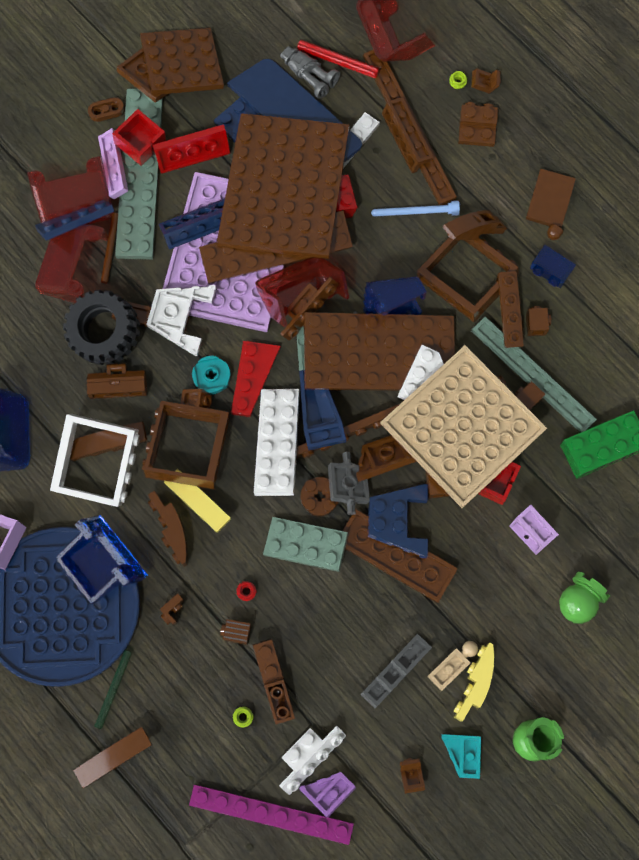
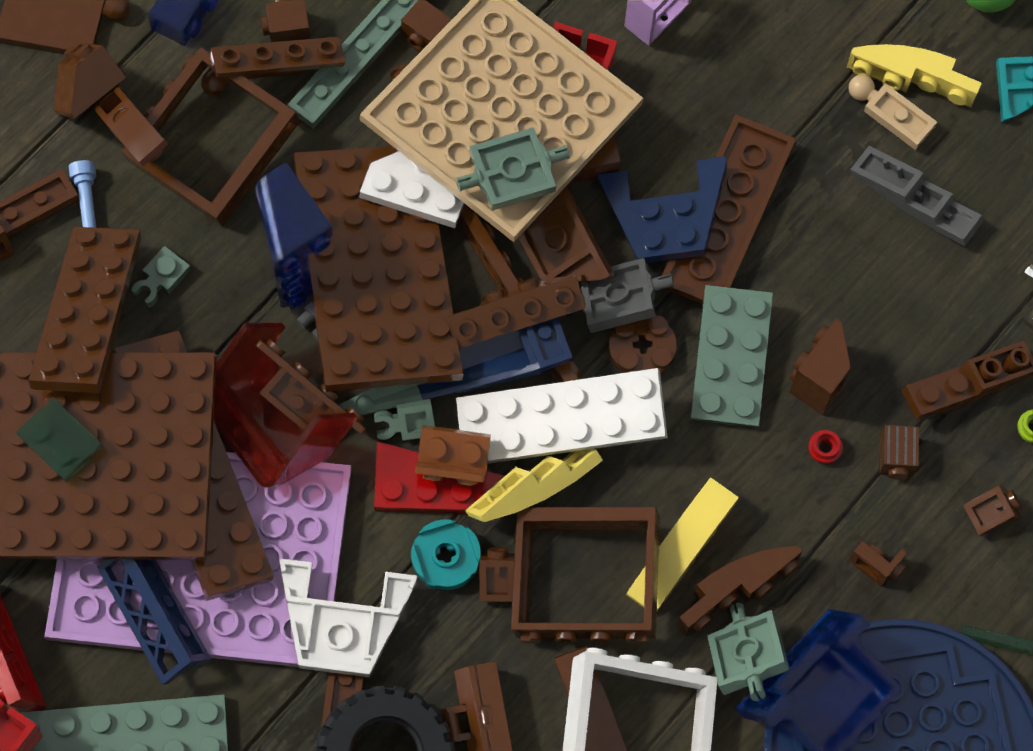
camera: 100 degrees left, 5 degrees down
none -> clear green plate [16,397,103,483]
none -> reddish brown plate [28,227,141,393]
none -> reddish brown slope [53,42,126,118]
none -> sand green plate [131,246,191,308]
none -> sand green plate [374,399,435,441]
none -> dark orange bracket [415,425,491,486]
none -> reddish brown bracket [446,275,586,349]
none -> sand green plate [456,127,570,211]
none -> light yellow slope [465,449,603,522]
none -> sand green plate [707,603,790,701]
none -> reddish brown slope [789,319,851,416]
none -> reddish brown bracket [963,486,1022,536]

